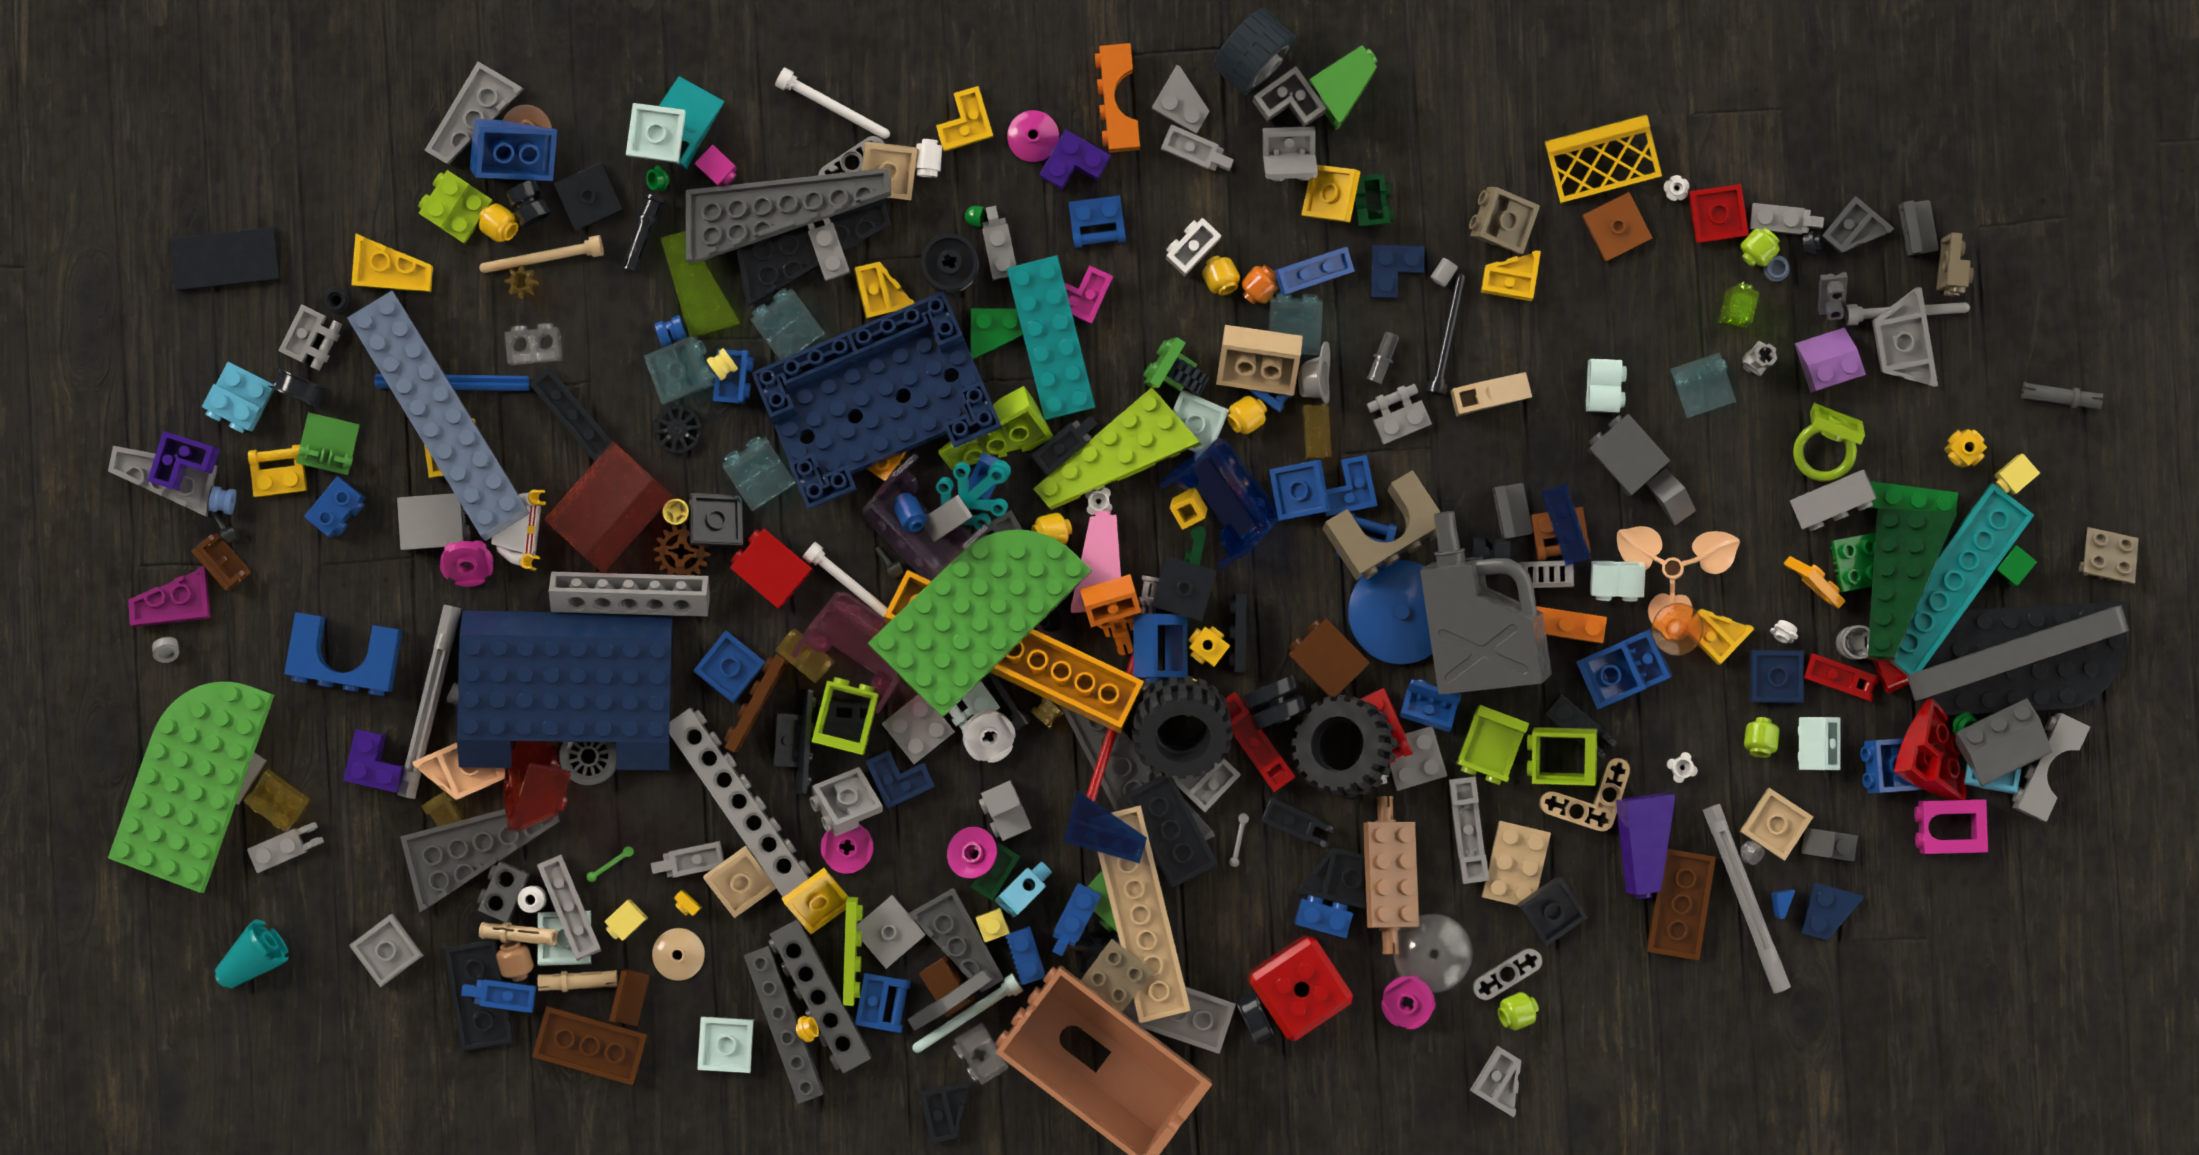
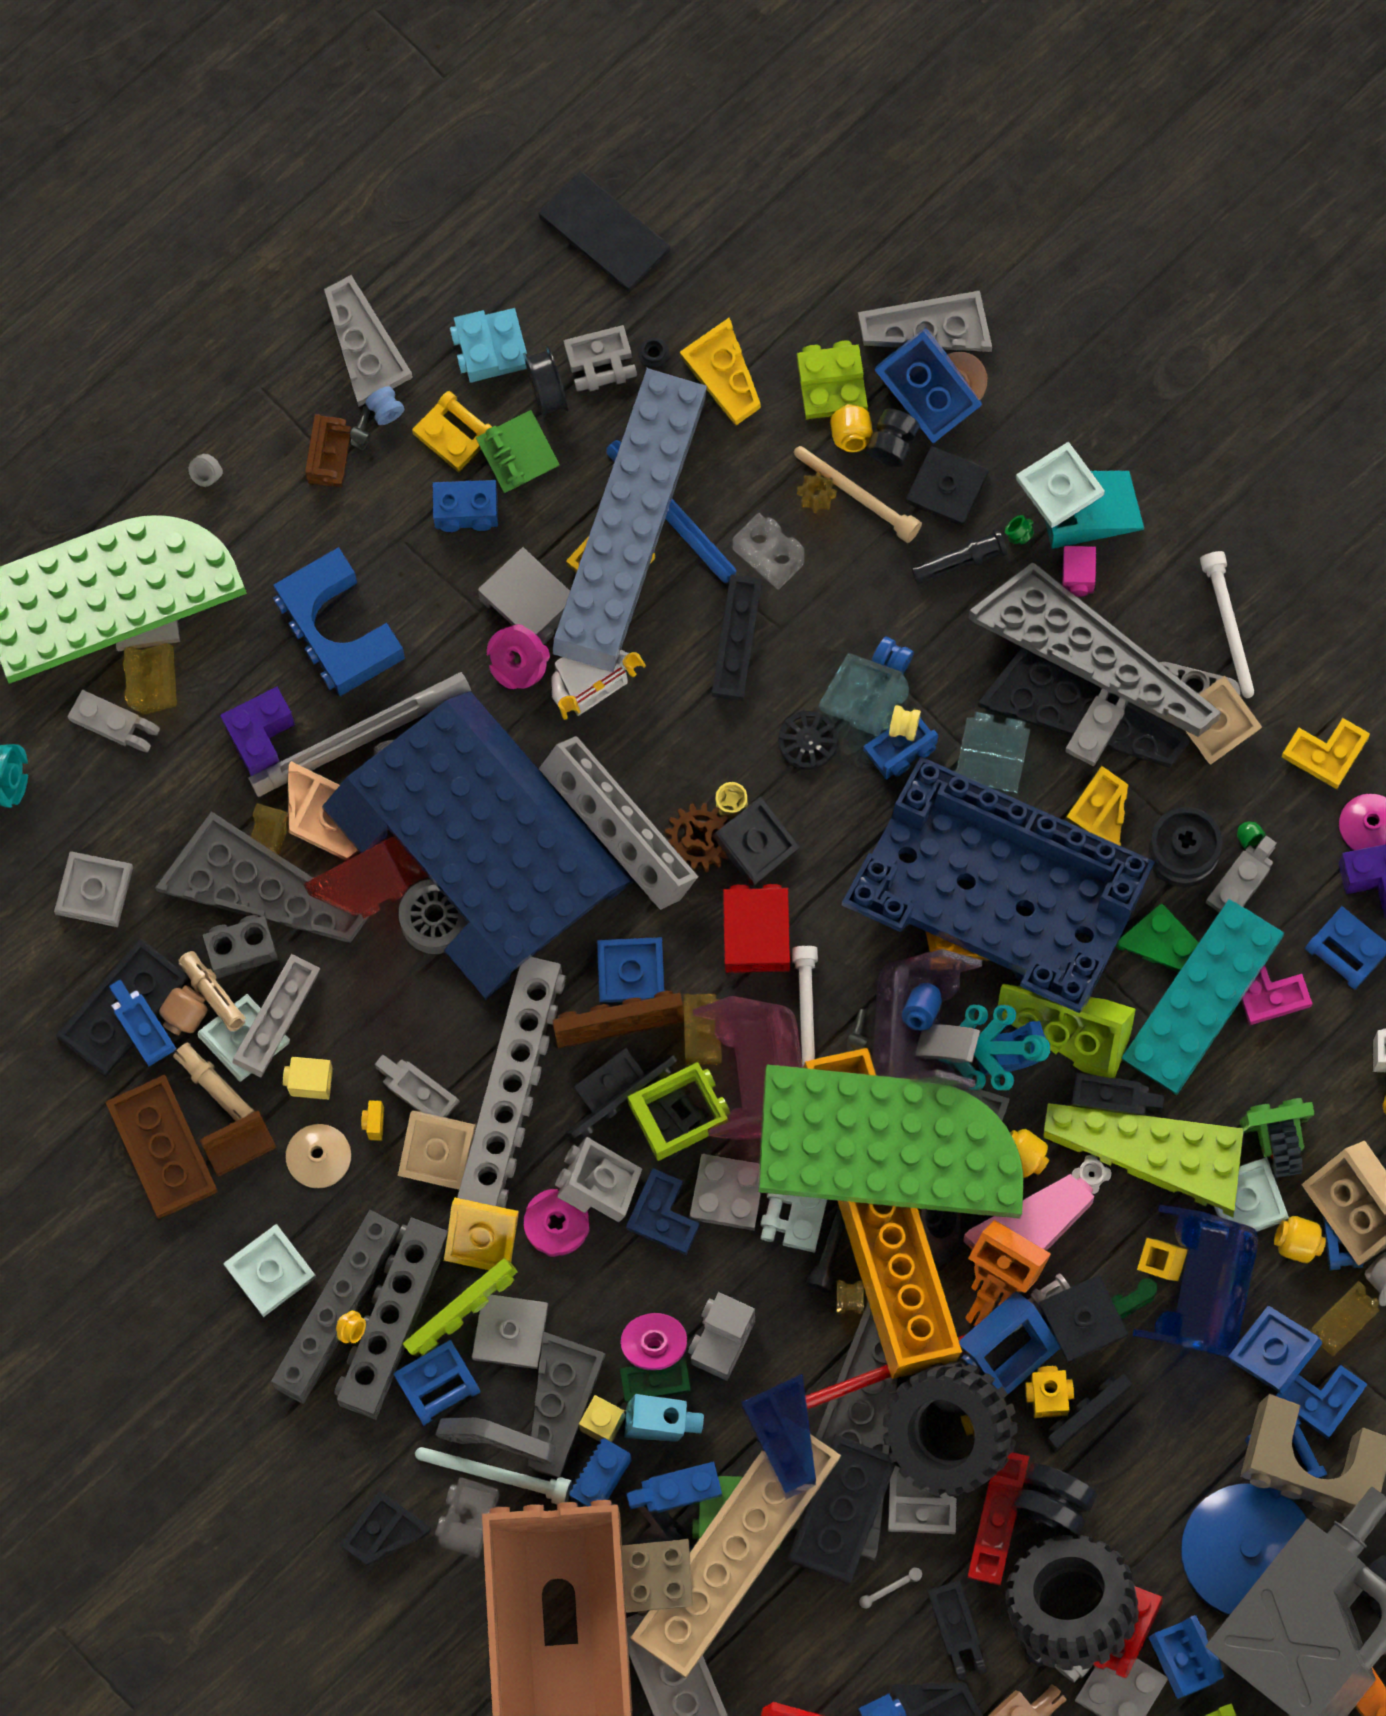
camera: 55 degrees right, 15 degrees down
magenta wing [128,566,210,627] -> none
dark purple brick [147,431,220,491] -> none
white brick [518,885,547,913] -> none
clear red slope [544,442,673,573] -> none
bright green hinge [587,847,634,882] -> none
clear neon green wing [661,231,741,338] -> none
clear light blue plate [722,436,796,511] -> none
white brick [915,139,942,178] -> none
reddish brown hinge [919,955,975,1017] -> none
white plate [962,709,1015,762] -> none
reddish brown panel [1288,618,1370,697] -> none

